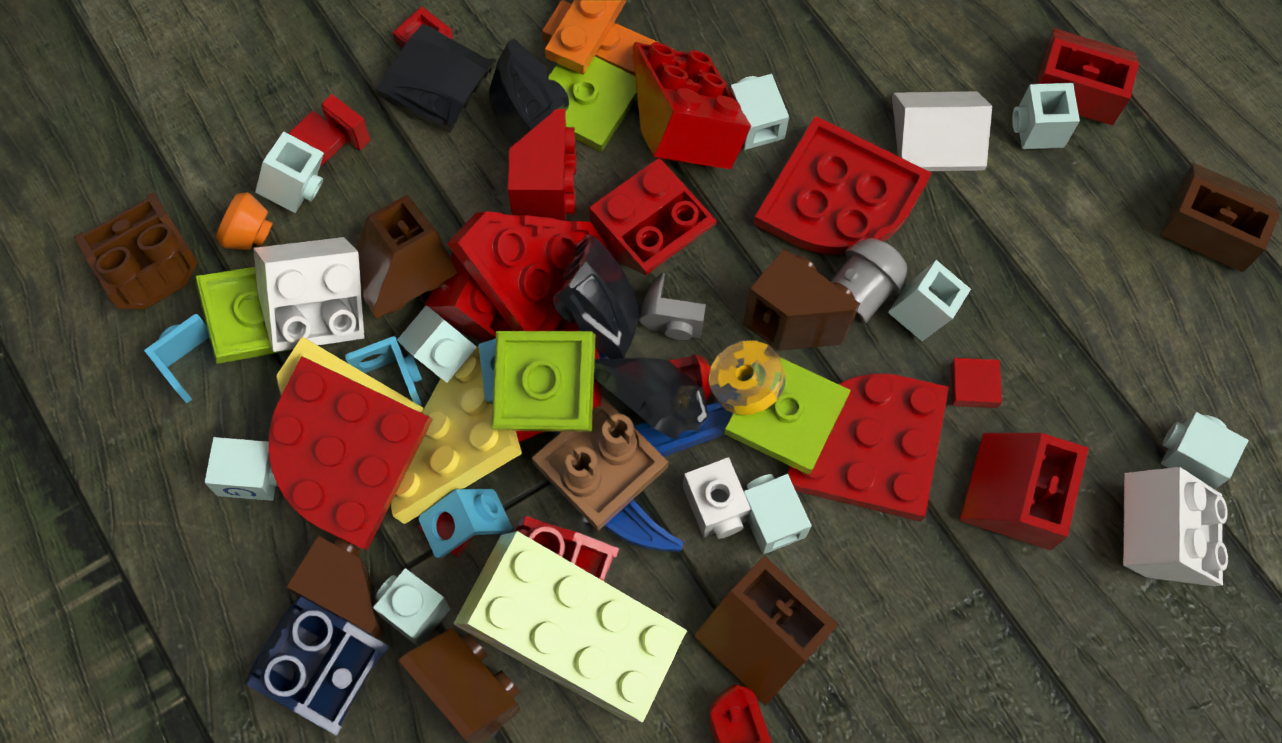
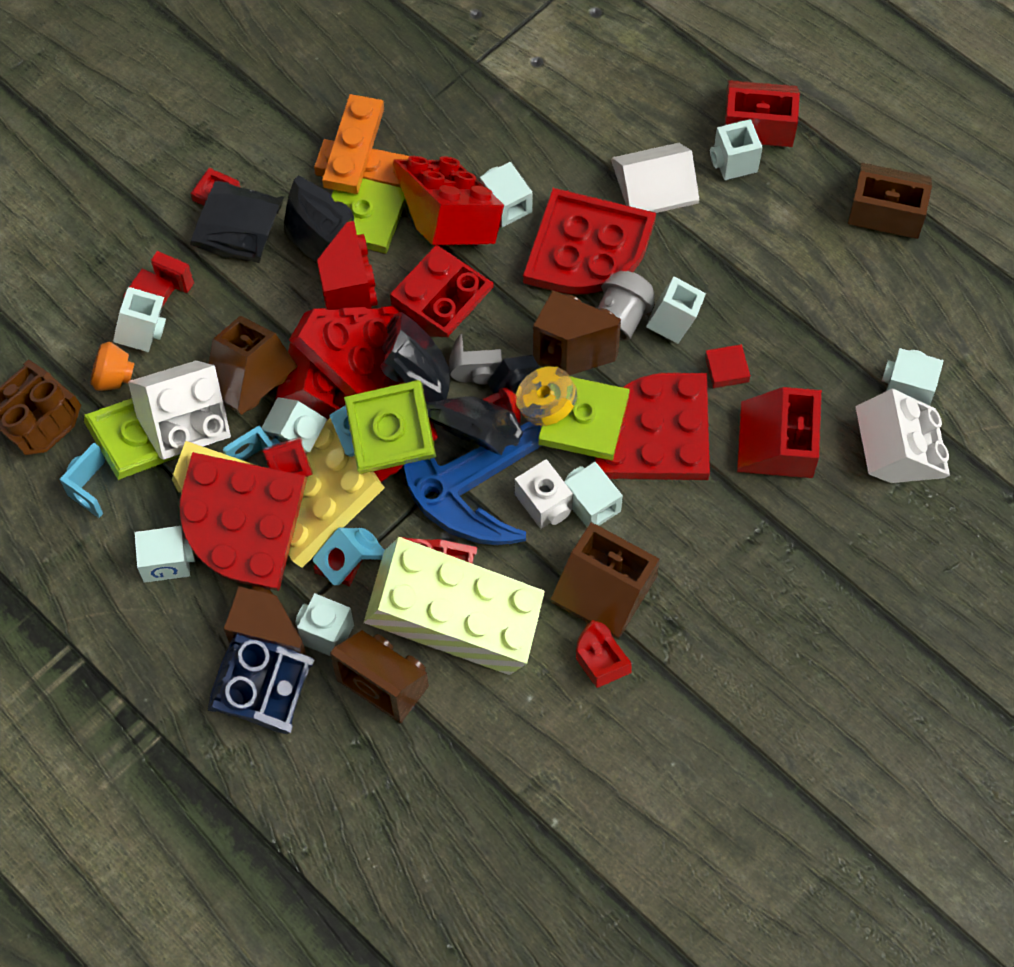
camera: 10 degrees left, 5 degrees down
medium nougat plate [532,396,669,531] -> none
none -> red tile [263,437,313,477]
none -> black plate [487,355,539,394]

